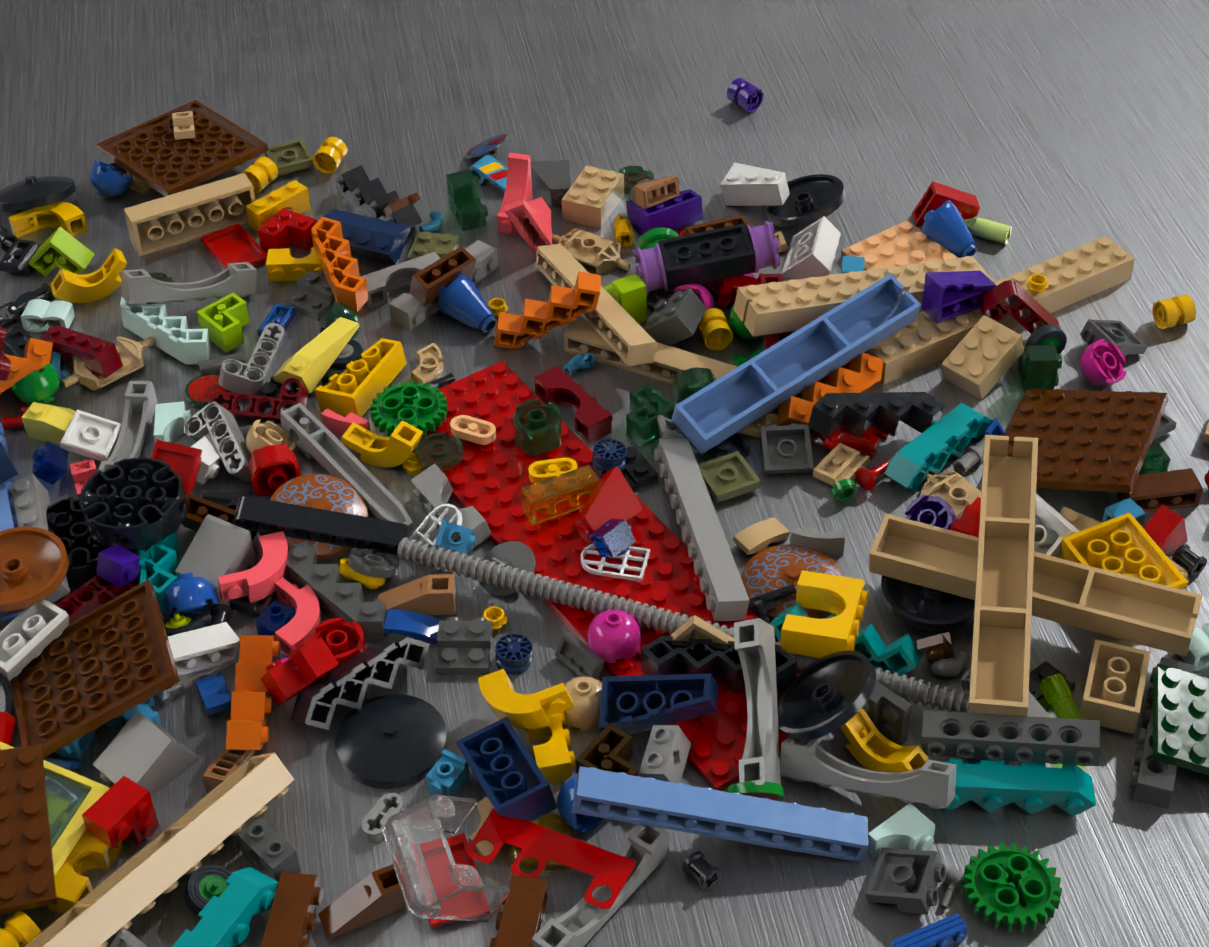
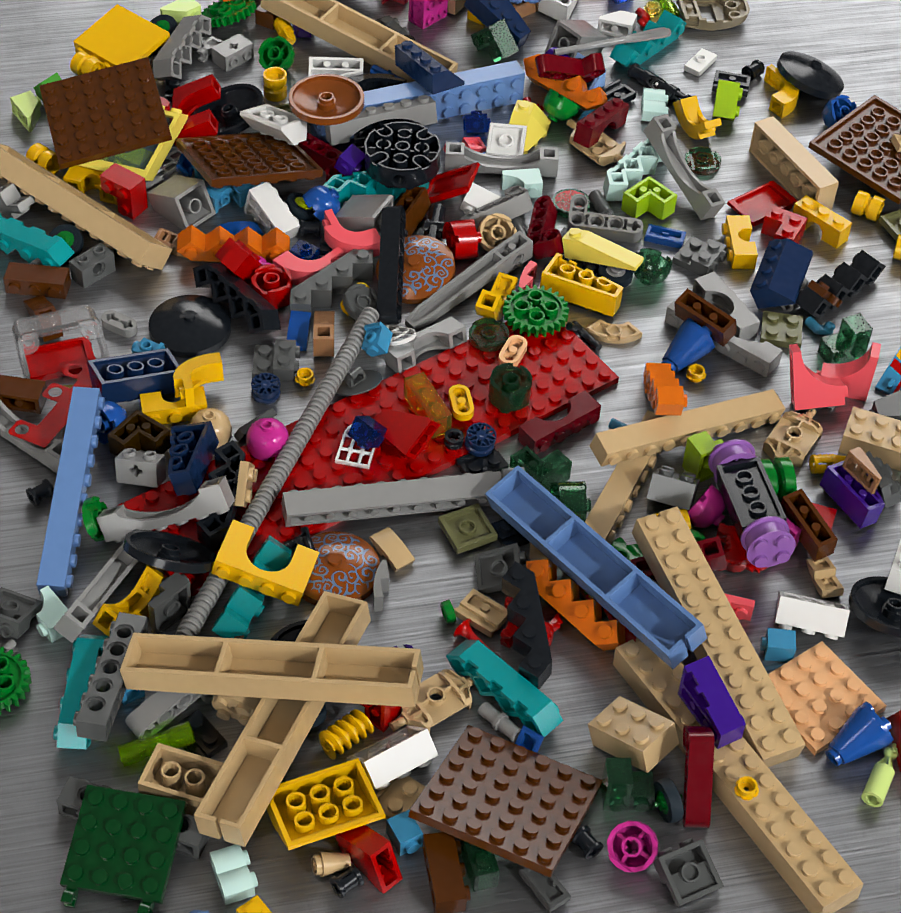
camera: 85 degrees right, 5 degrees up
orange brick [311,217,368,312] -> none

